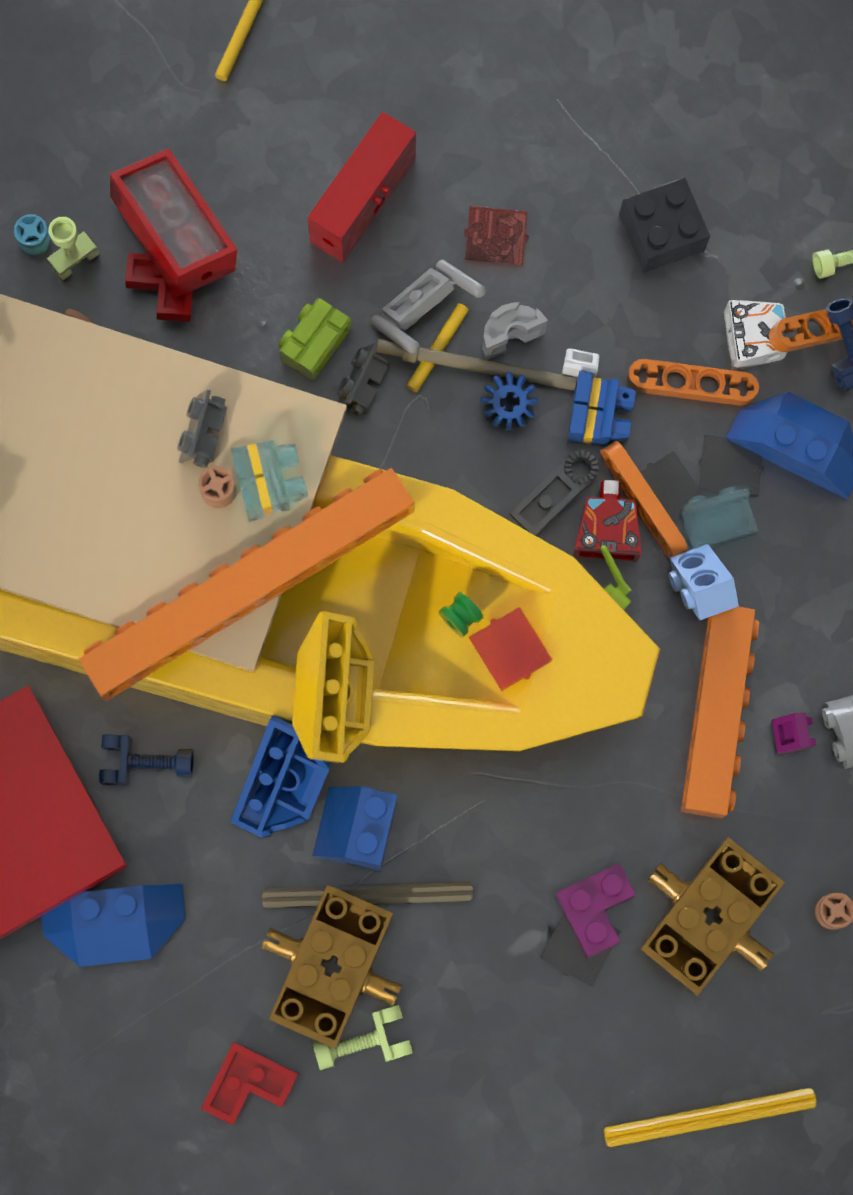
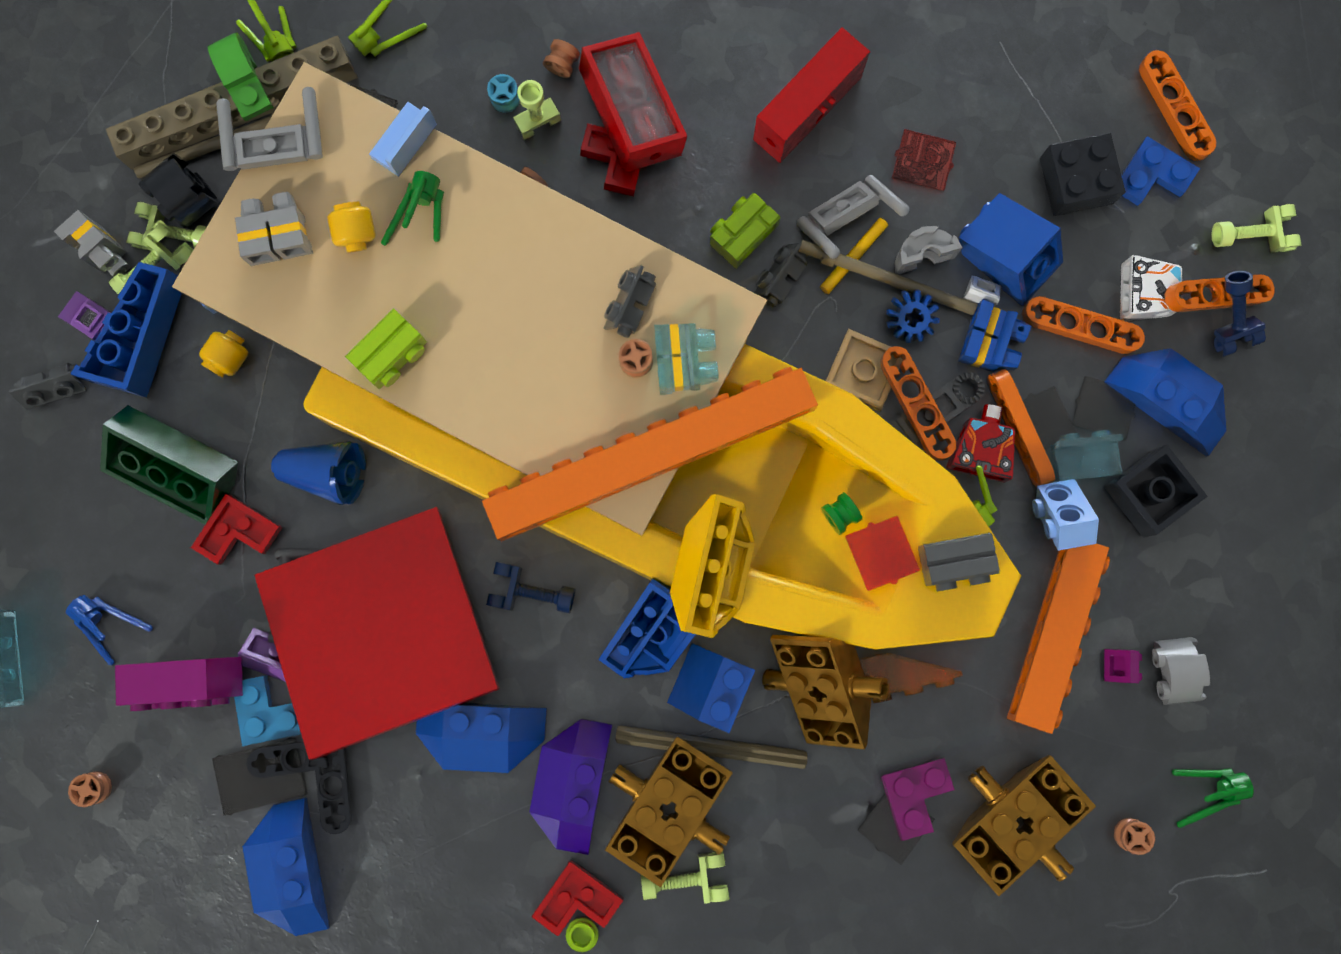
camera: 15 degrees right, 5 degrees up
none -> dark purple wedge [529,719,613,855]
none -> nougat wheel [543,39,580,78]
none -> lime plate [566,917,599,952]
none -> pearl gold slope [762,635,889,750]
none -> tan tile [825,328,903,411]
none -> clear orange slope [859,653,963,703]
none -> orange beam [880,346,956,461]
none -> dark grey brick [918,533,1000,592]
none -> blue slope [958,193,1063,306]
none -> black brick [1104,445,1208,538]
none -> blue plate [1121,136,1200,206]
none -> orange beam [1139,50,1216,161]

